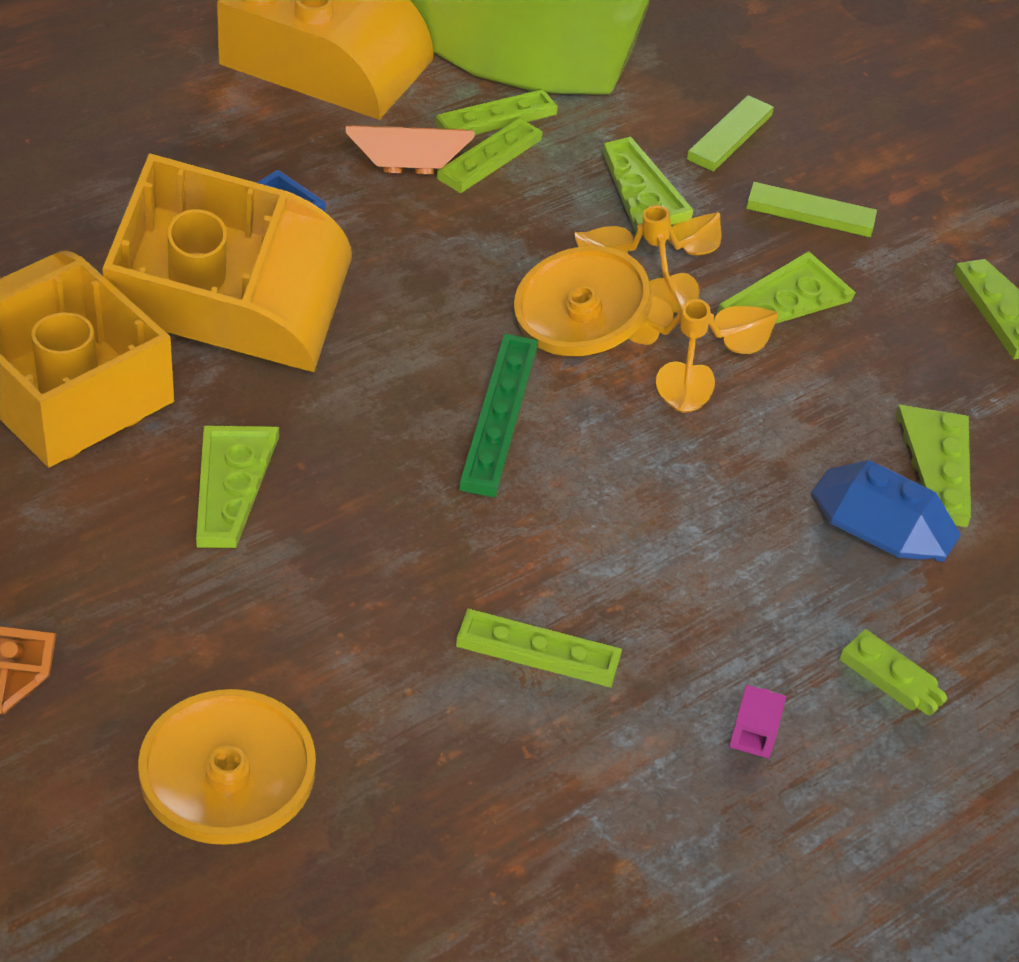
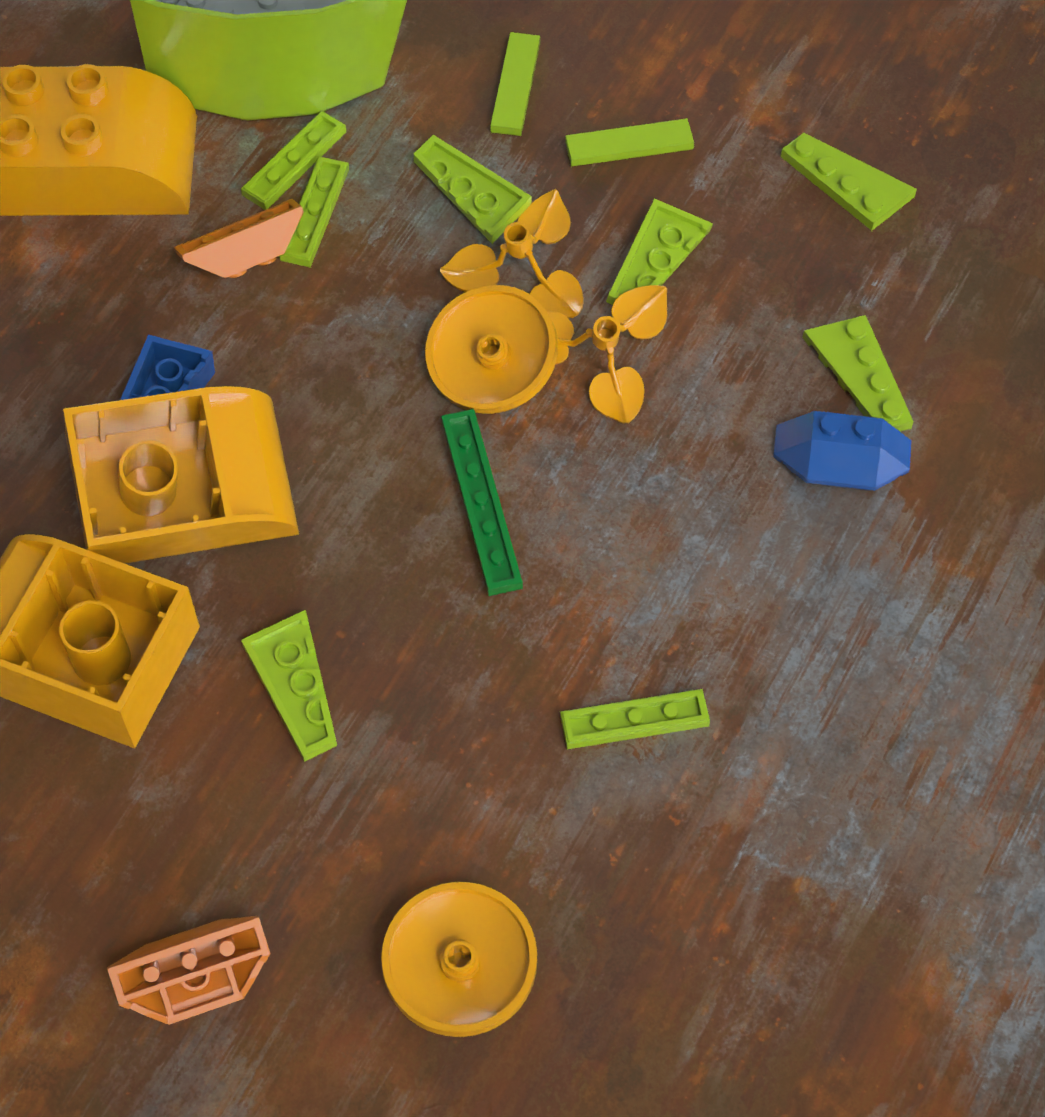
camera: 20 degrees left, 15 degrees up
dark pink brick [729,684,786,759] -> none
lime hinge [839,629,947,715] -> none

